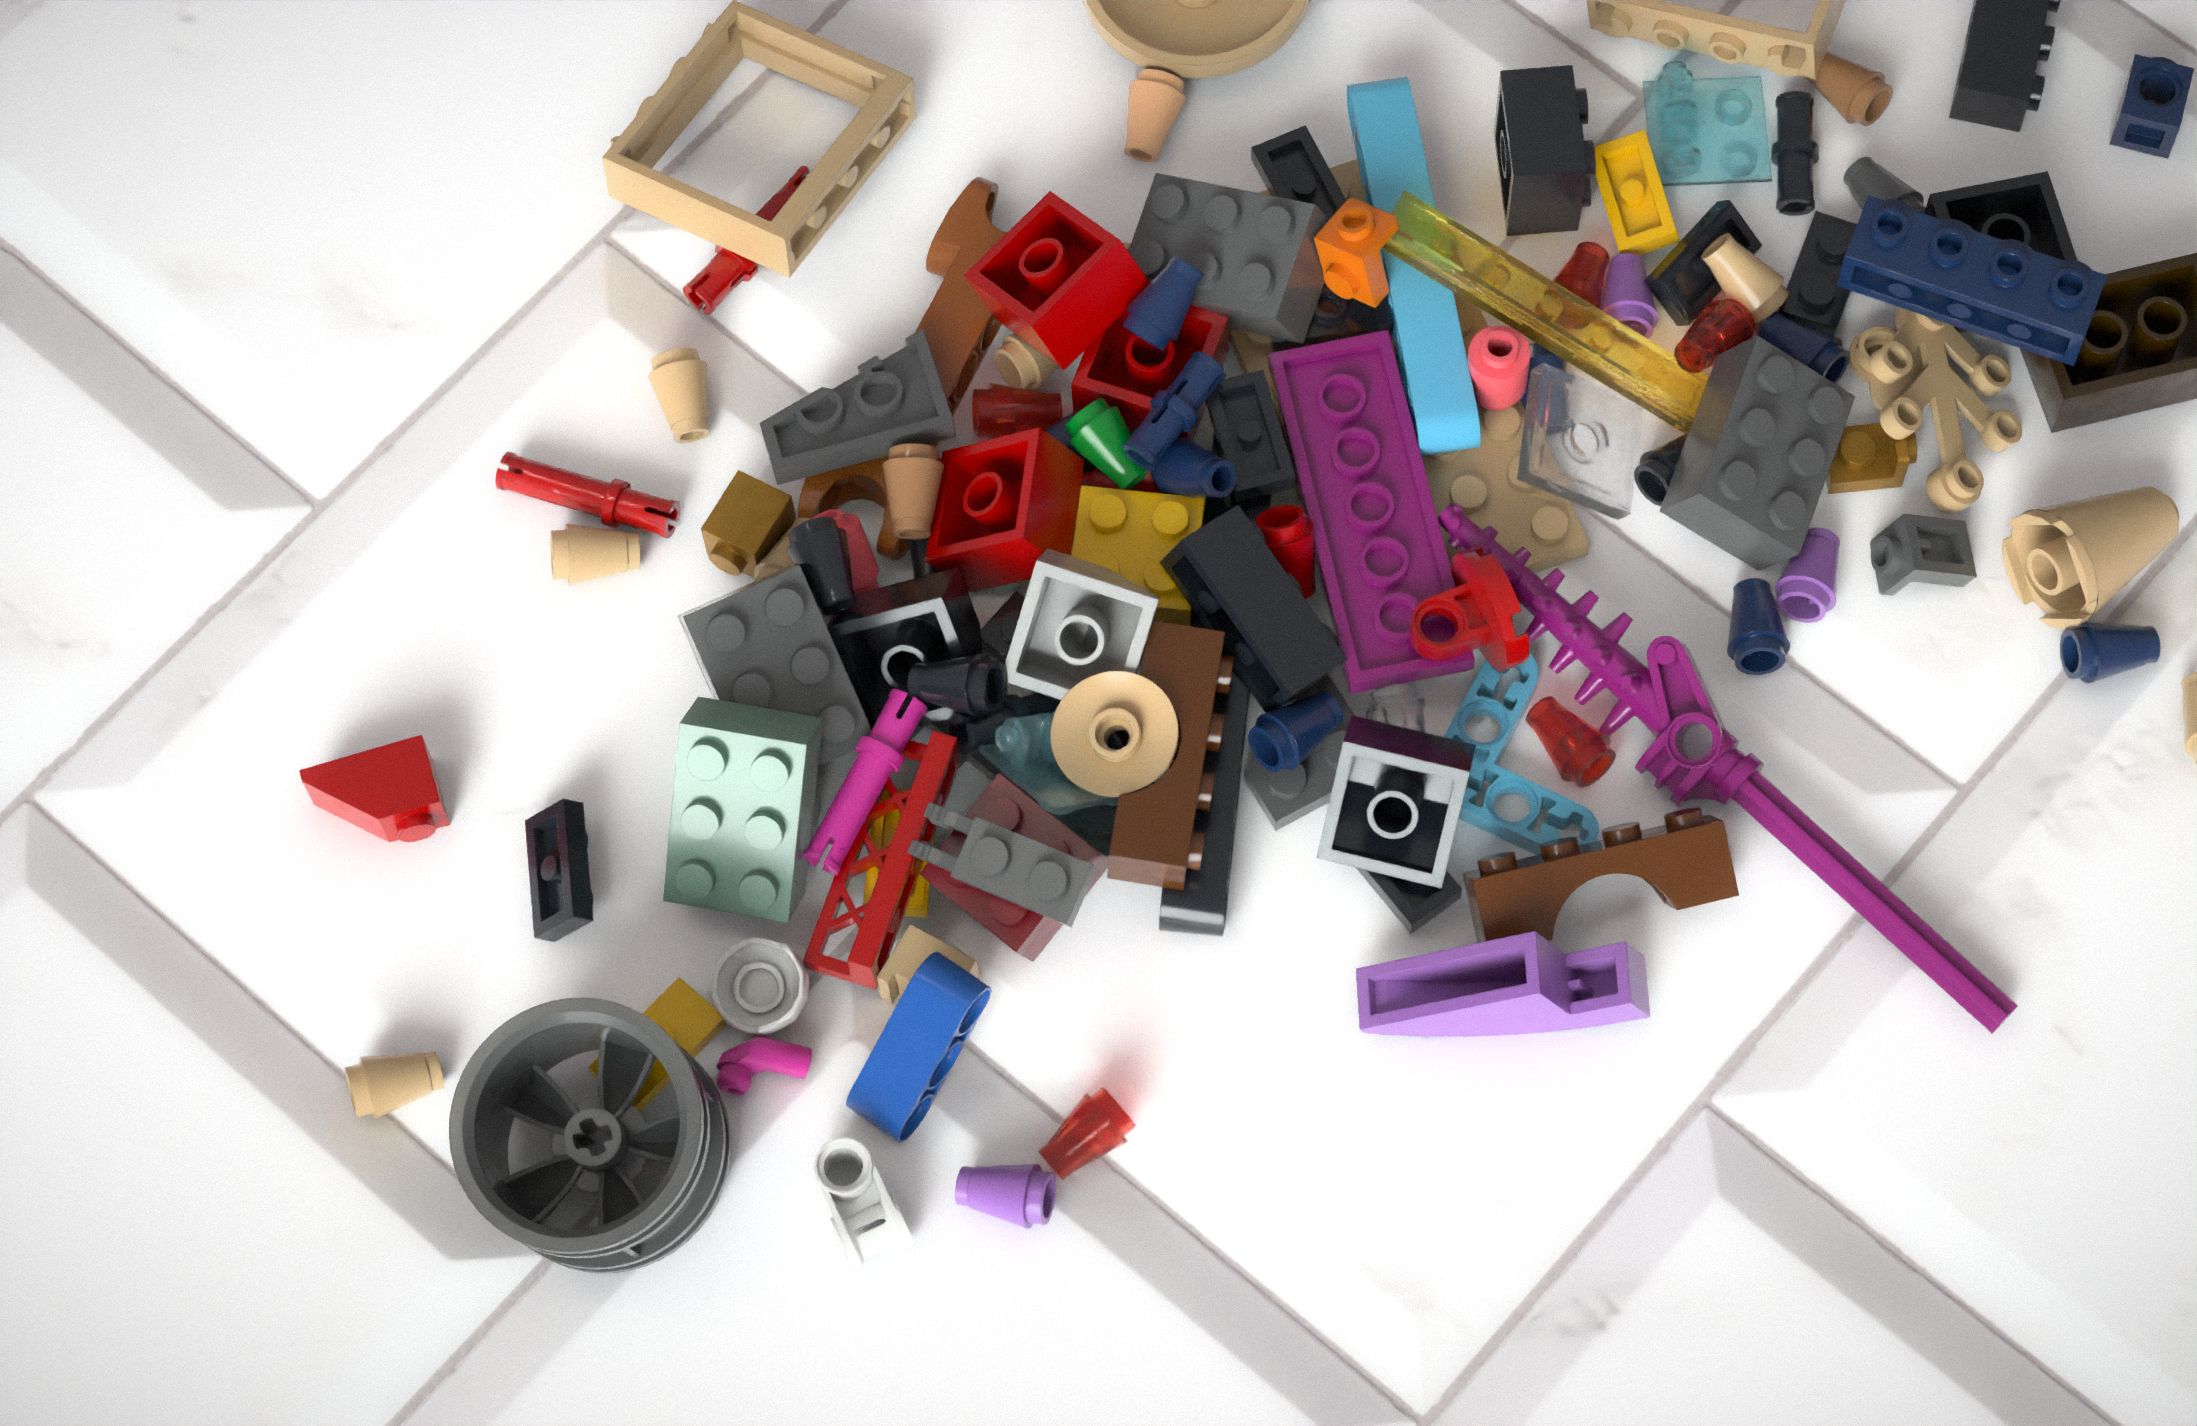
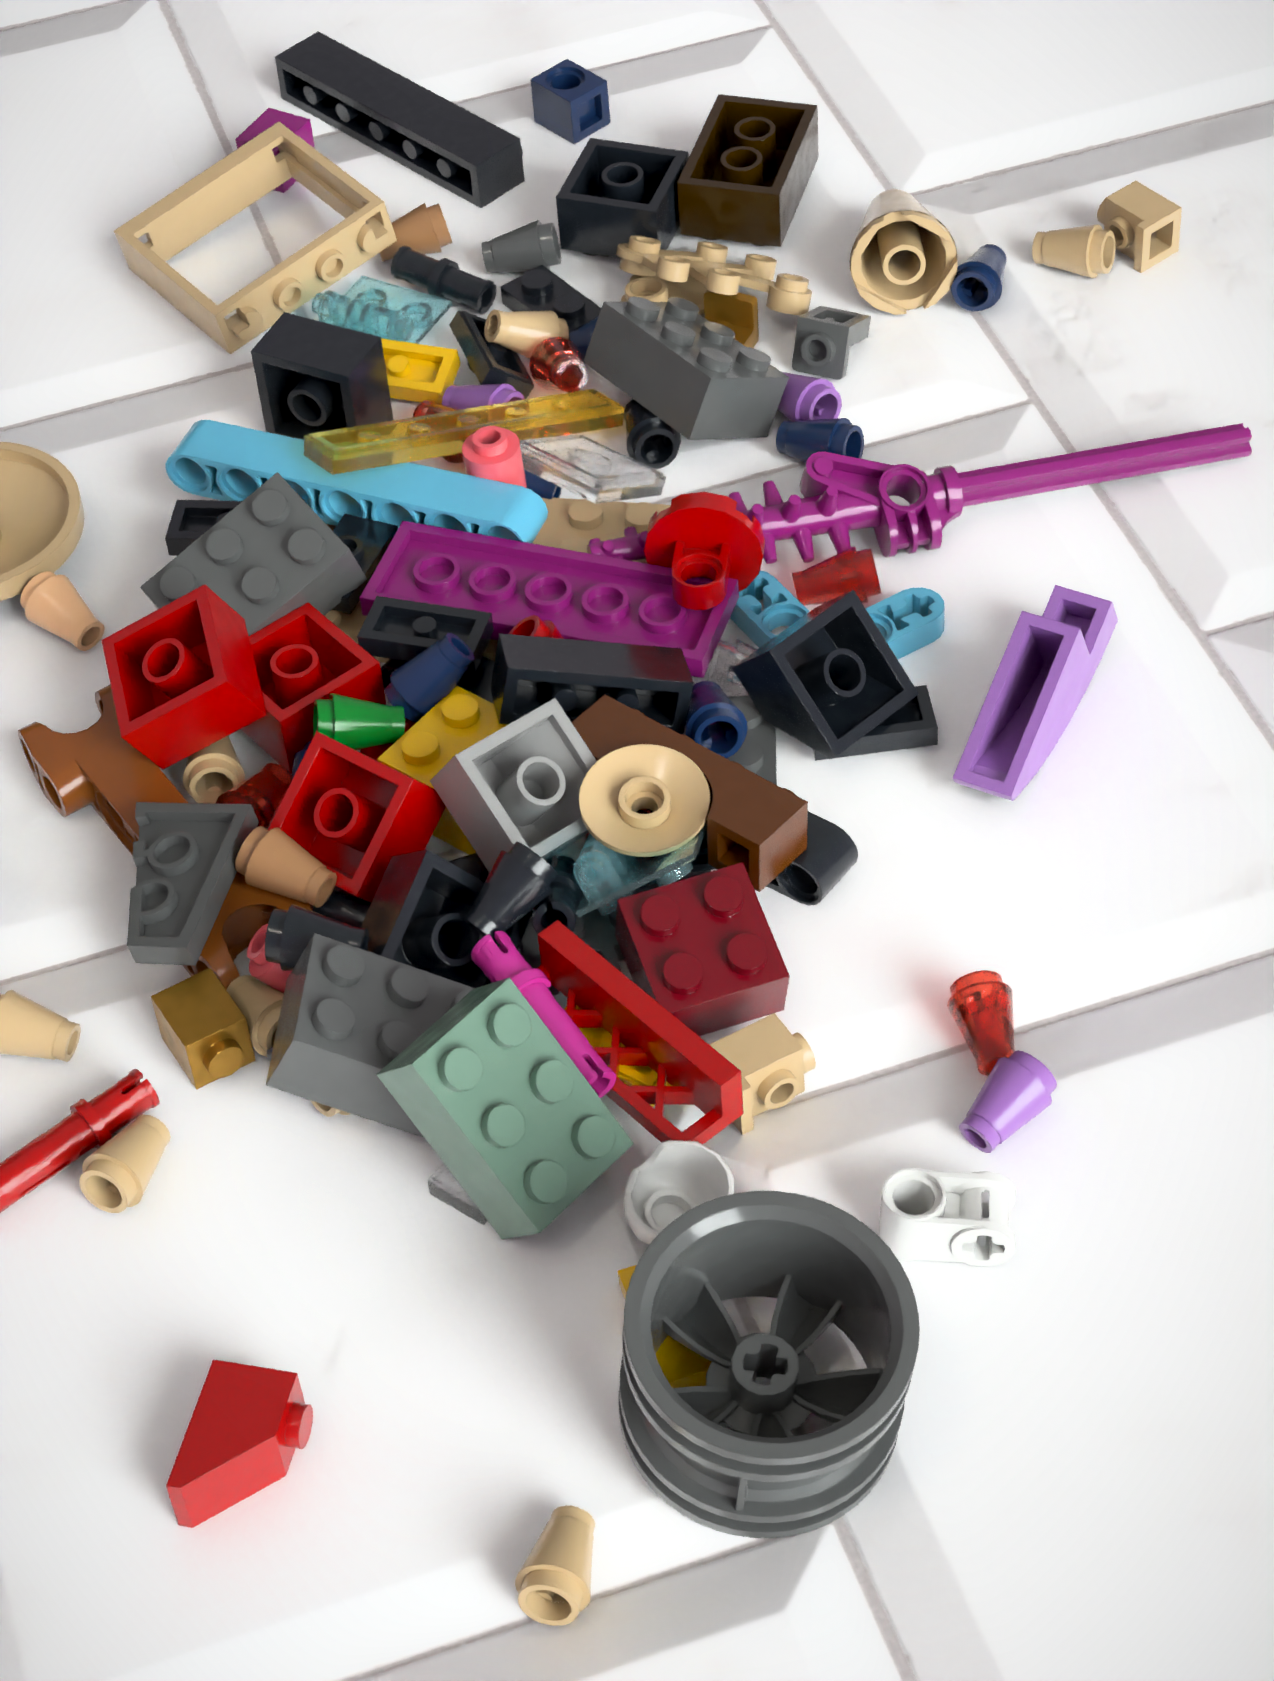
camera: 60 degrees left, 20 degrees down
black plate [525,798,594,942] -> none
blue beam [846,952,992,1143] -> none
dark grey hinge [907,802,1097,928] -> none
dark blue pin [1121,351,1226,471] -> none
dark blue cone [1122,255,1204,352] -> none
orange bracket [1314,198,1399,308] -> none
reddish brown arch [1462,807,1739,943] -> none
dark blue brick [1837,195,2107,366] -> none

